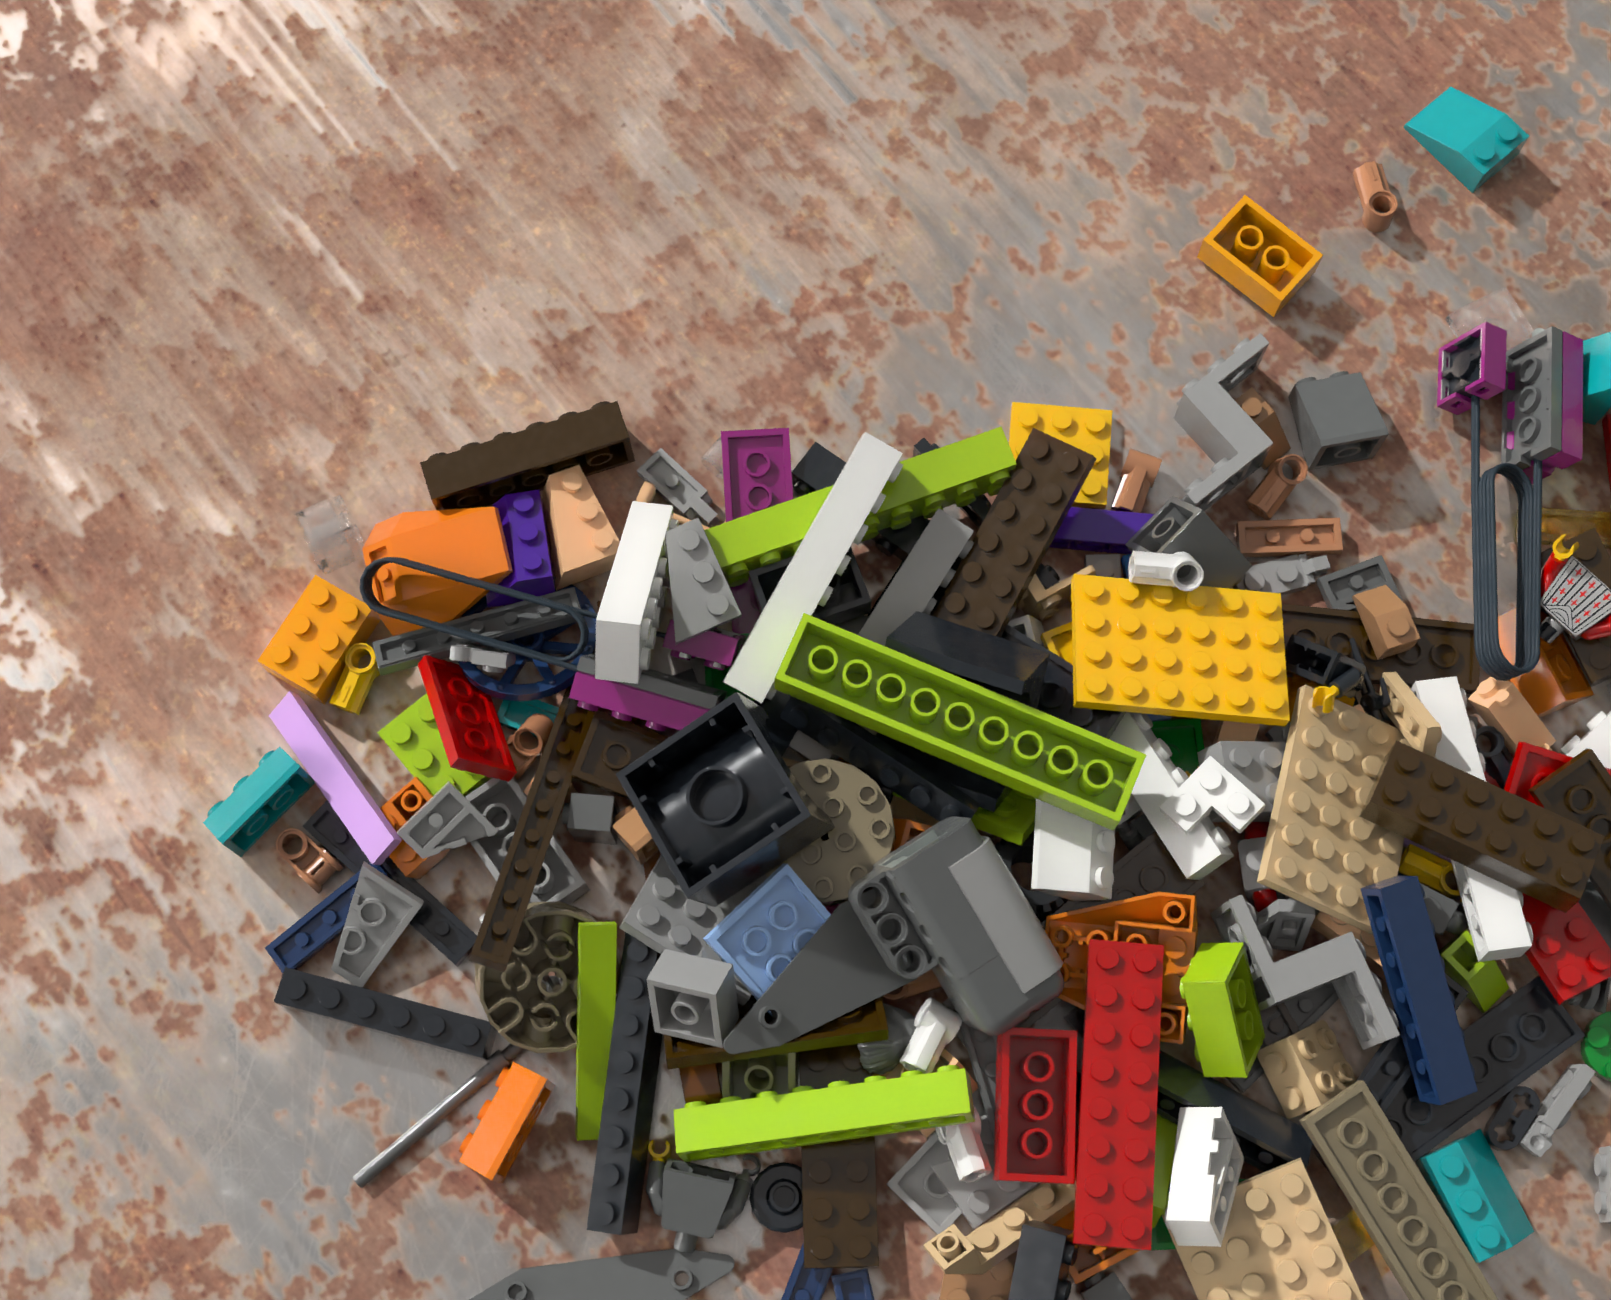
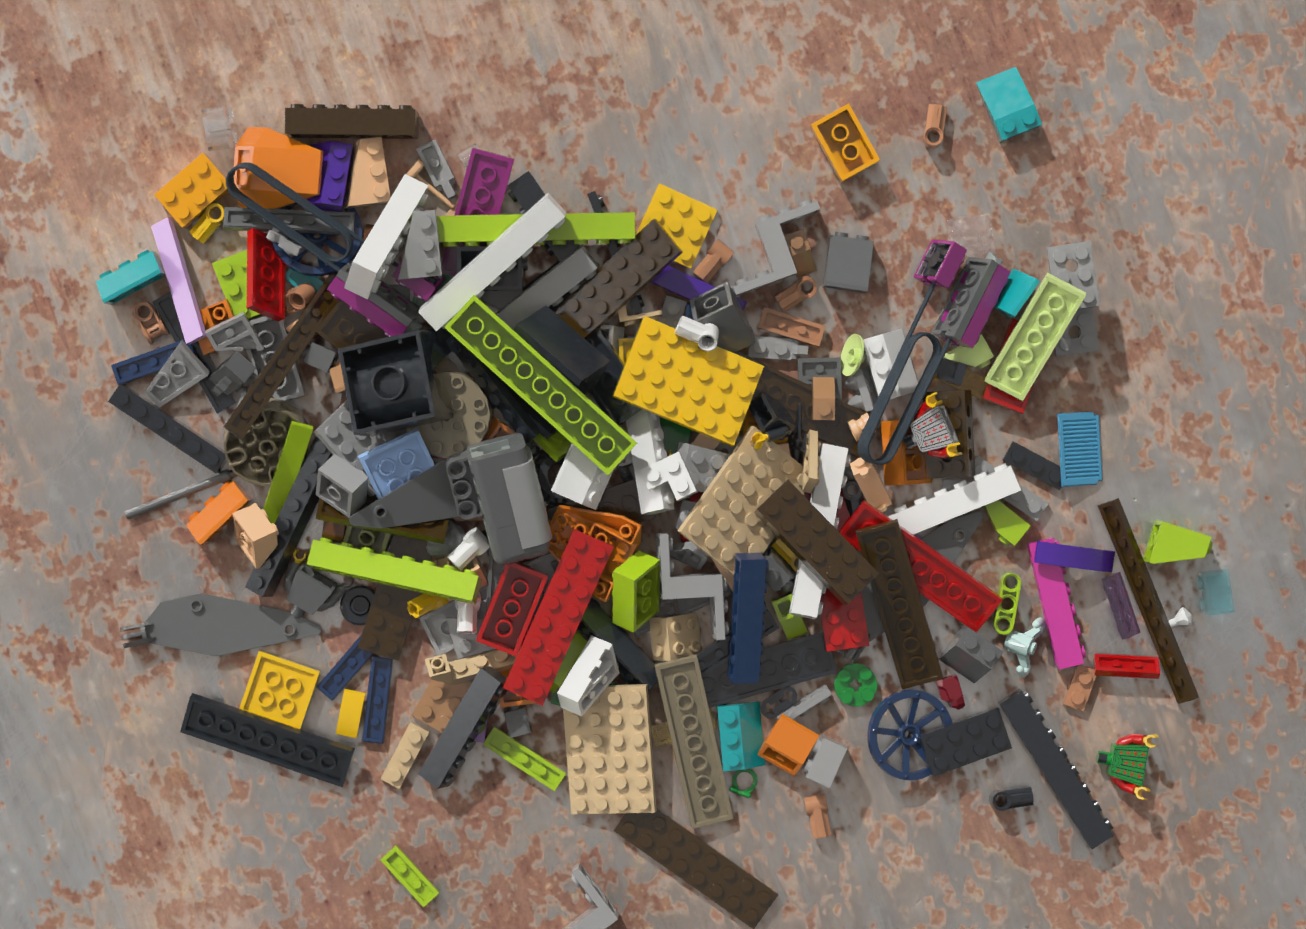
camera: 15 degrees right, 15 degrees up
none -> dark grey brick [209,351,256,396]
none -> light nougat slope [232,503,279,569]
none -> yellow piece [407,593,449,618]
none -> green piece [730,769,758,798]
none -> orange slope [757,714,819,776]
none -> yellowish green dish [841,334,865,376]
none -> light grey tile [844,367,878,412]
none -> light nougat wheel [847,413,876,441]
none -> white slope [863,328,918,399]
none -> black panel [934,358,967,386]
none -> yellowish green slope [944,334,994,369]

